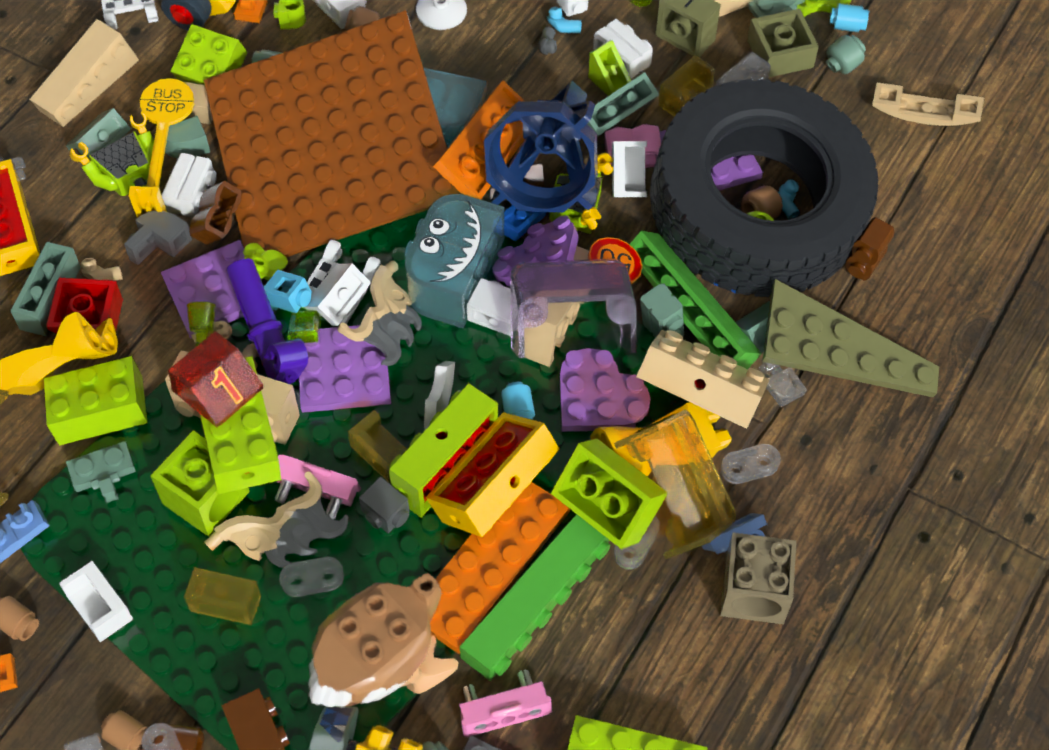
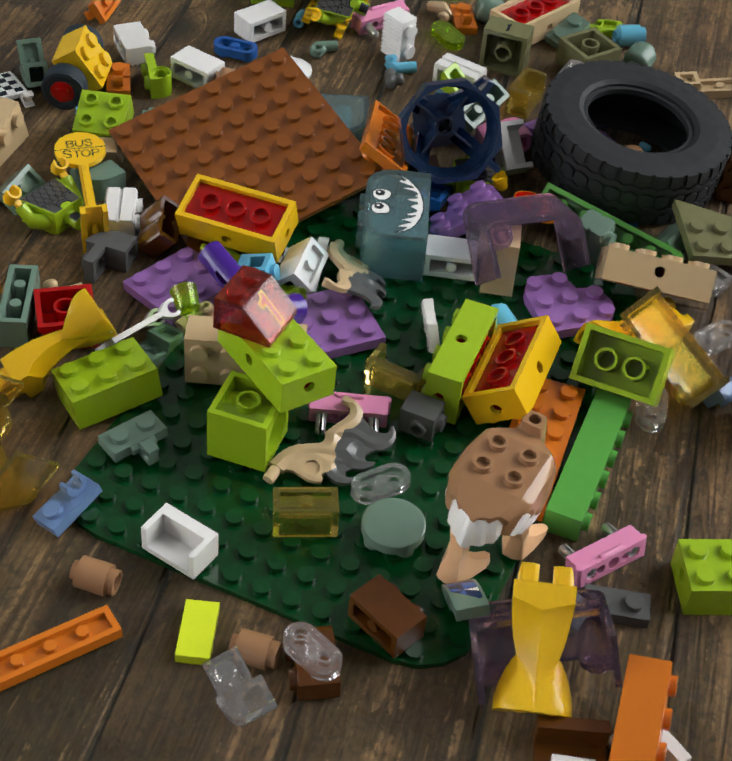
camera: 20 degrees left, 15 degrees down
none -> white flag [95,298,181,351]
none -> sand green slope [139,322,185,367]
none -> brick [175,173,299,262]
none -> neon yellow tile [175,599,220,666]
none -> sand green tile [361,498,426,558]

